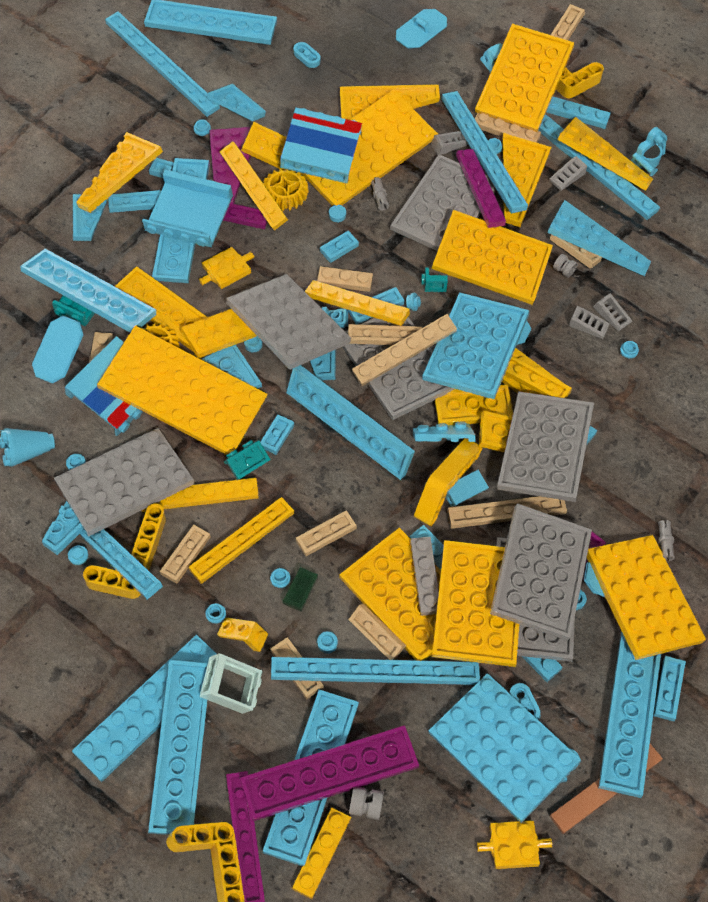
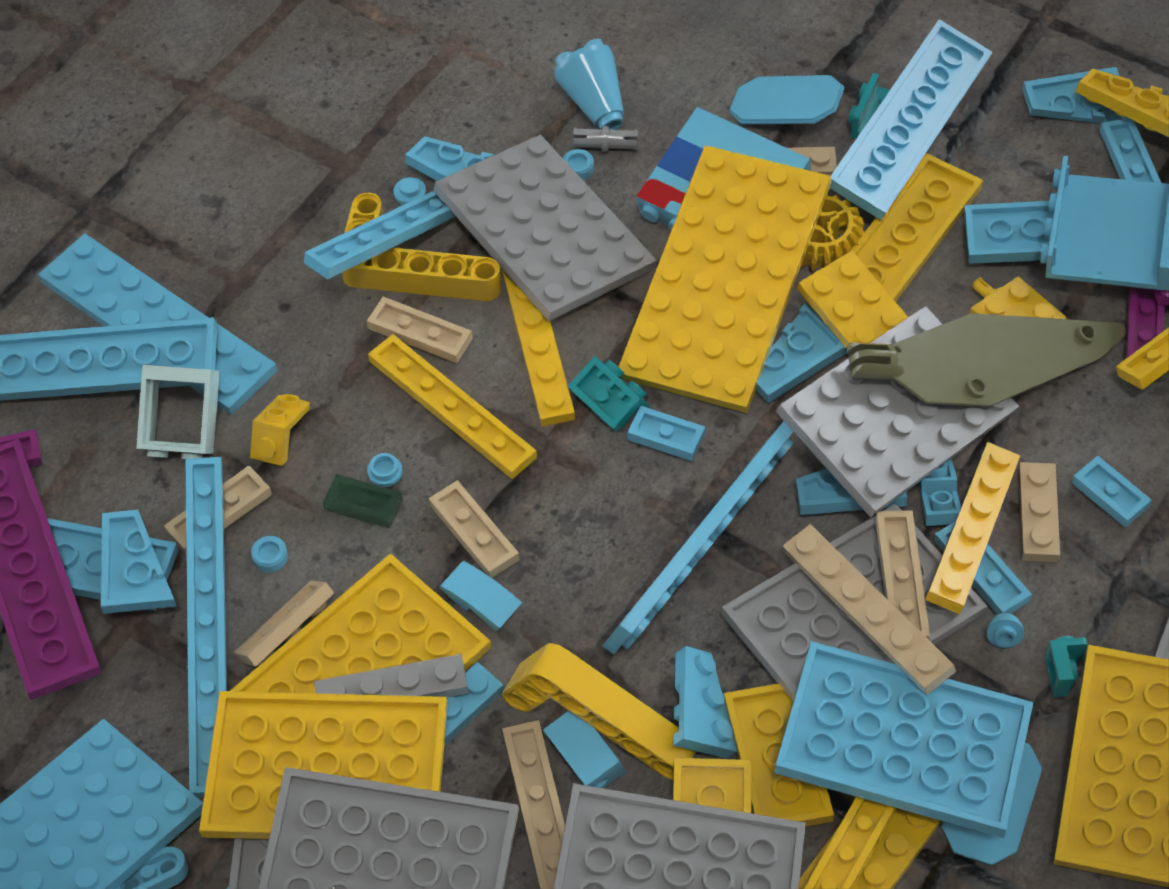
camera: 90 degrees right, 5 degrees down
medium azure plate [205,603,226,624] -> none
none -> medium azure wing [101,510,176,614]
none -> medium azure slope [439,561,522,632]
none -> light grey pin [573,126,638,152]
none -> olive wing [847,313,1127,407]

